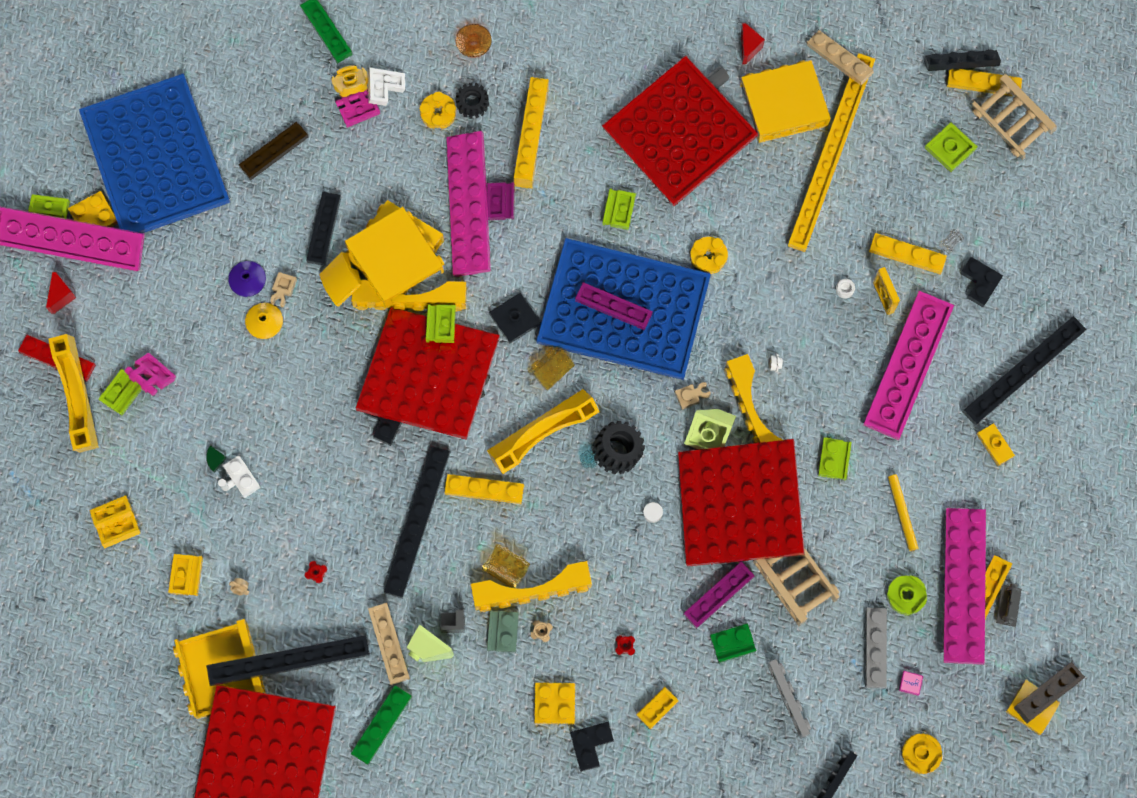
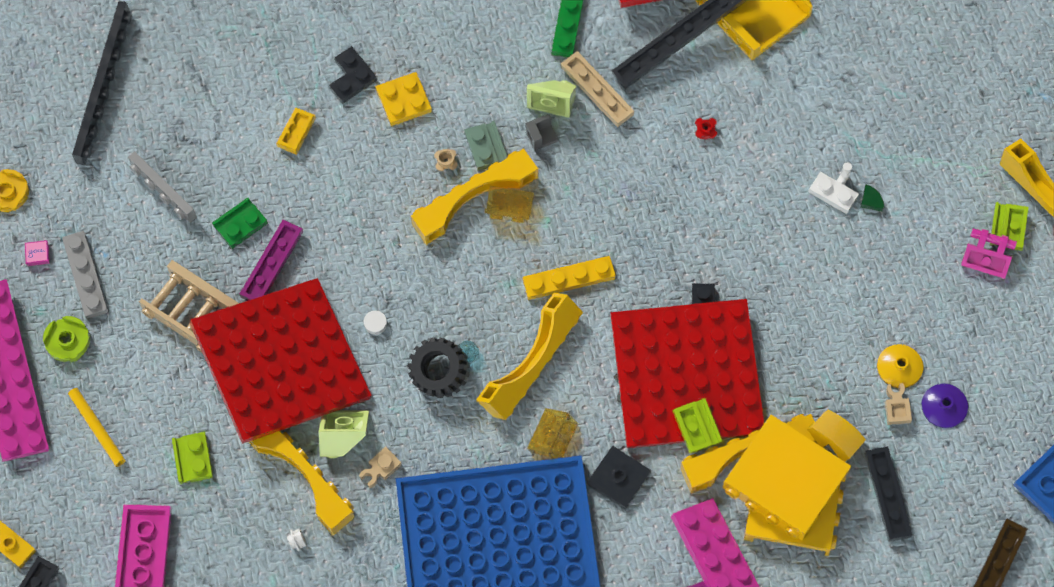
camera: 160 degrees right, 5 degrees down
yellow slope [89,495,141,549] -> none
yellow plate [168,554,203,596] -> none
tan plate [229,578,249,595] -> none
black plate [384,446,450,599] -> none
magenta plate [575,283,653,330] -> none
red plate [615,635,635,656] -> none

